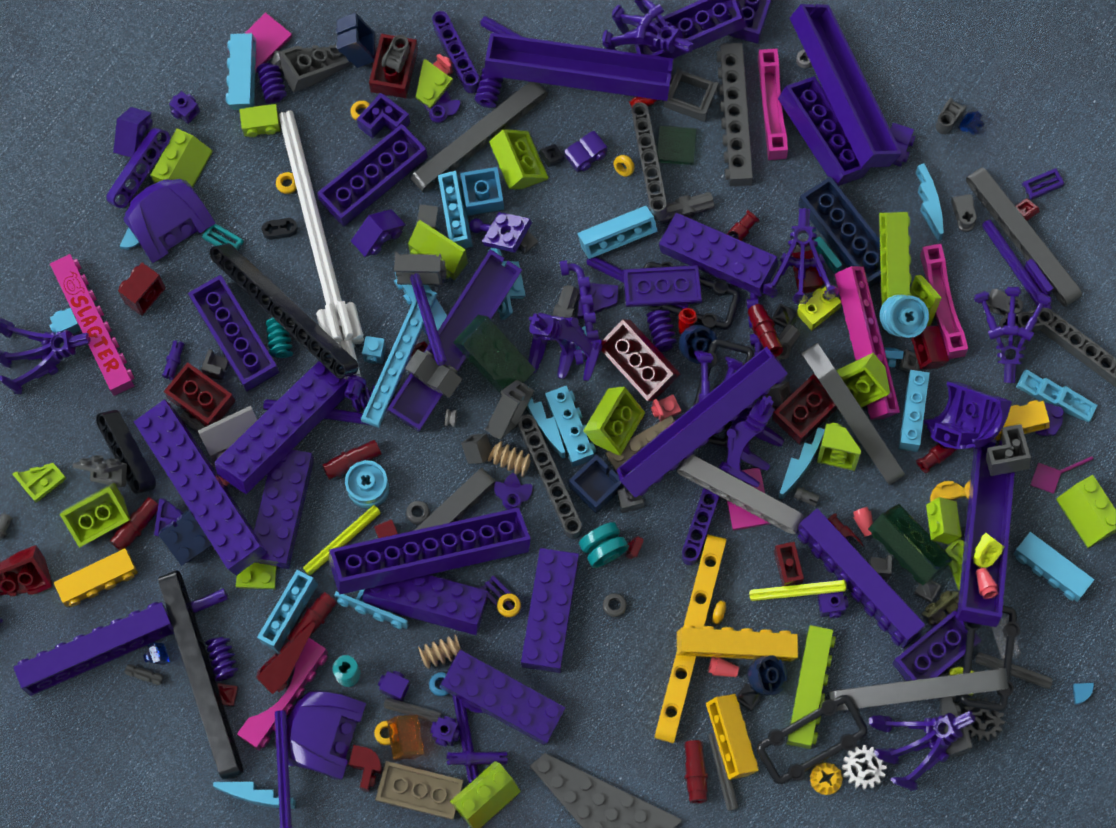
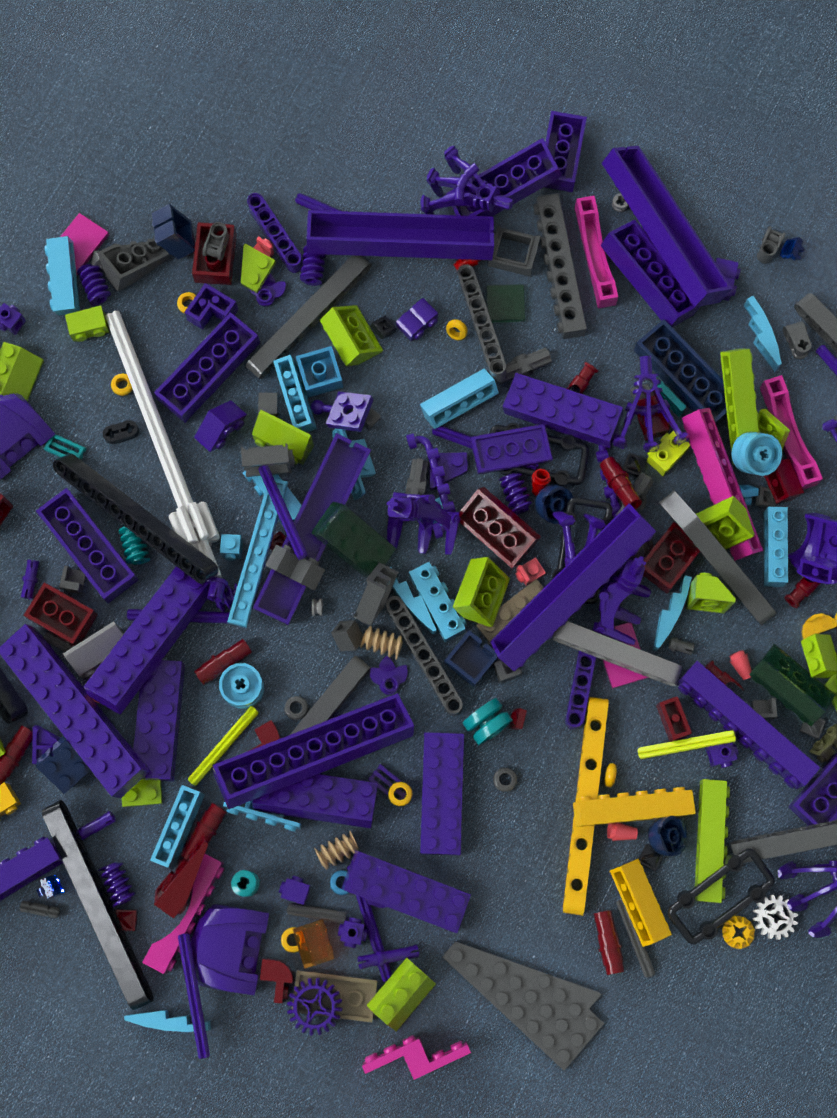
camera: 10 degrees left, 5 degrees up
none -> dark purple gear [287,978,343,1035]

